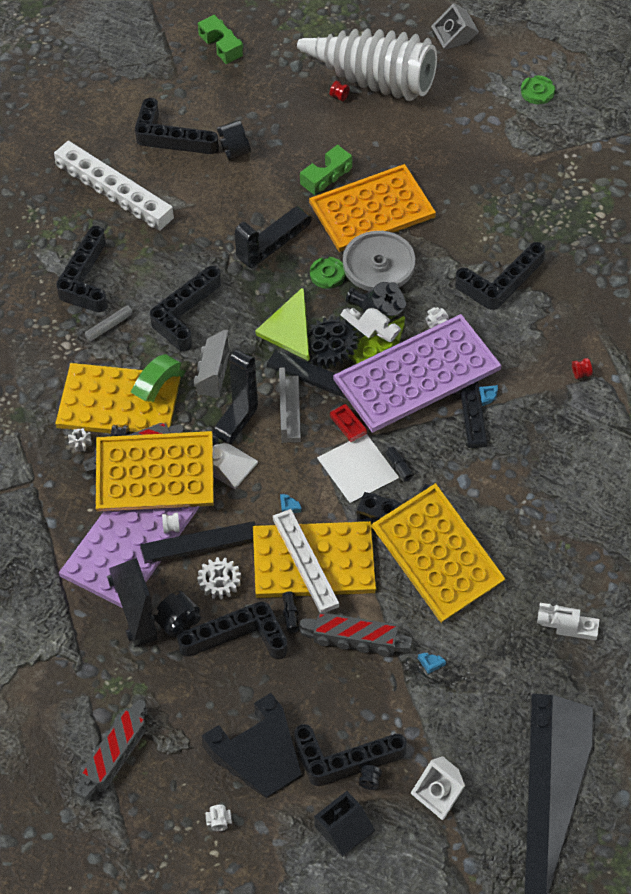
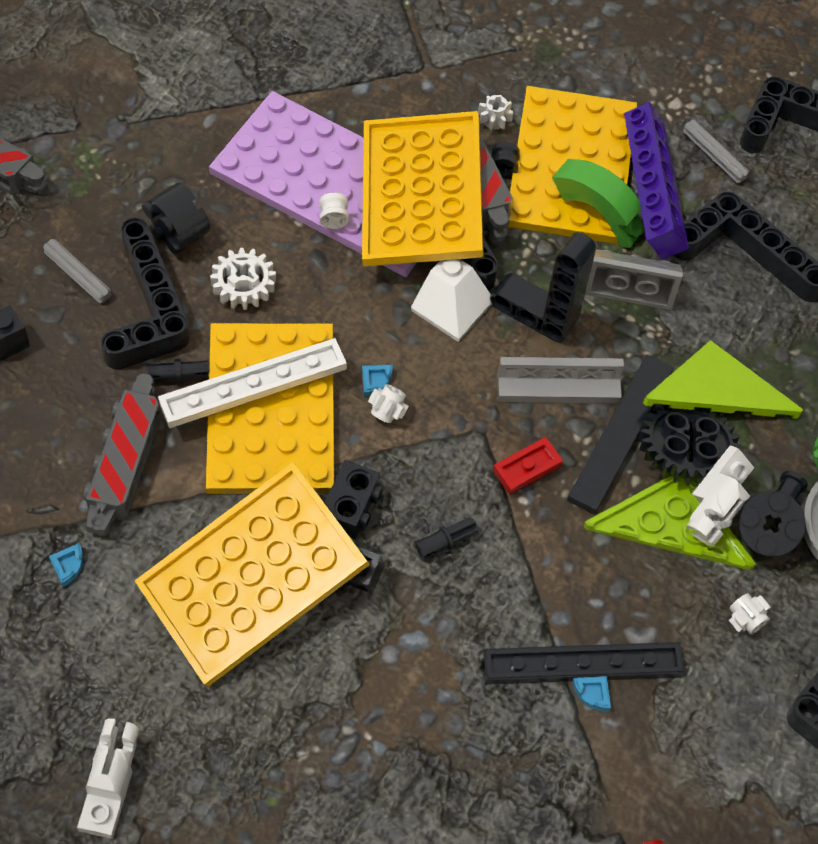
camera: 85 degrees right, 5 degrees up
black wedge [107,558,158,647] -> none
black tile [140,521,256,564] -> none
white sticker [317,434,399,503] -> none
lavender plate [333,314,501,433] -> none
none -> light grey axle [43,239,111,303]
none -> white gear [368,384,409,423]
none -> dark purple brick [624,102,689,260]

